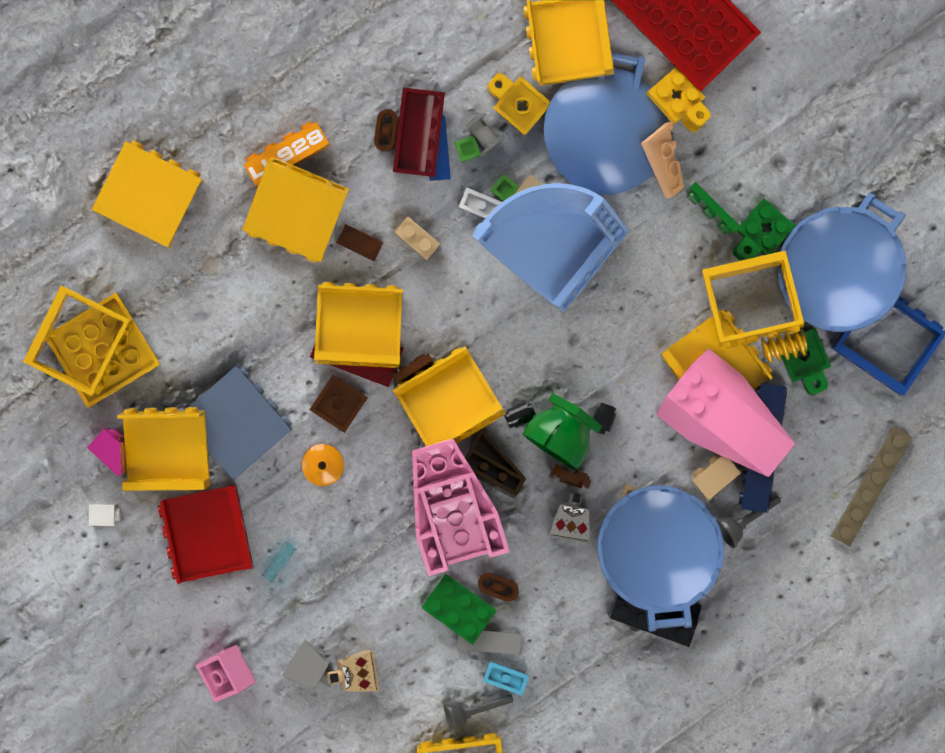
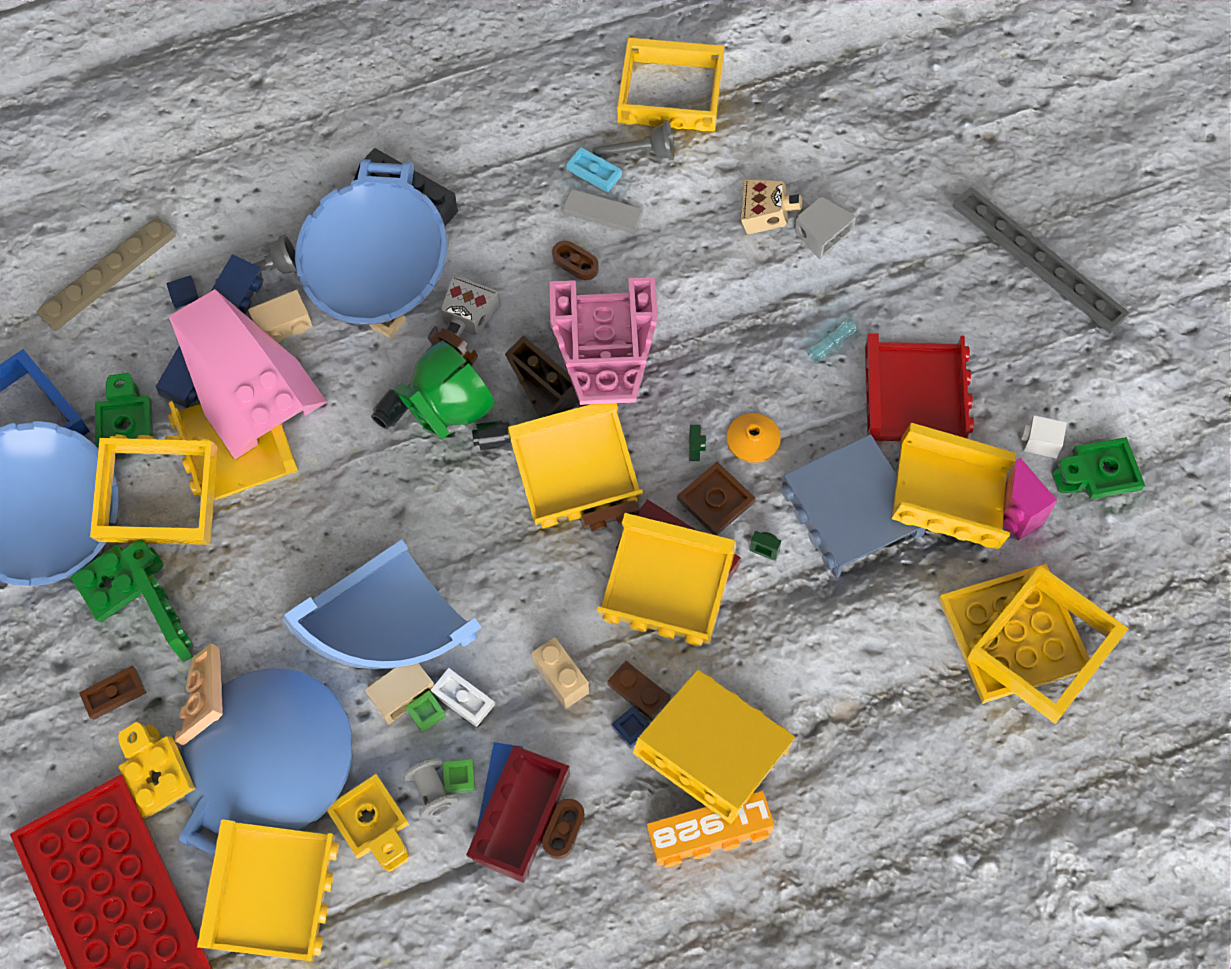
camera: 165 degrees left, 25 degrees down
yellow panel [91,140,204,248] -> none
bright pink slope [195,645,256,702] -> none
green plate [421,574,497,645] -> none
yellow piece [761,329,807,364] -> none
none -> reddish brown plate [79,665,147,720]
none -> dark blue tile [166,275,199,308]
none -> dark blue tile [611,706,650,748]
none -> dark green plate [689,425,706,461]
none -> dark green plate [750,530,782,561]
none -> dark grey plate [952,187,1130,333]
none -> green plate [1052,437,1145,499]

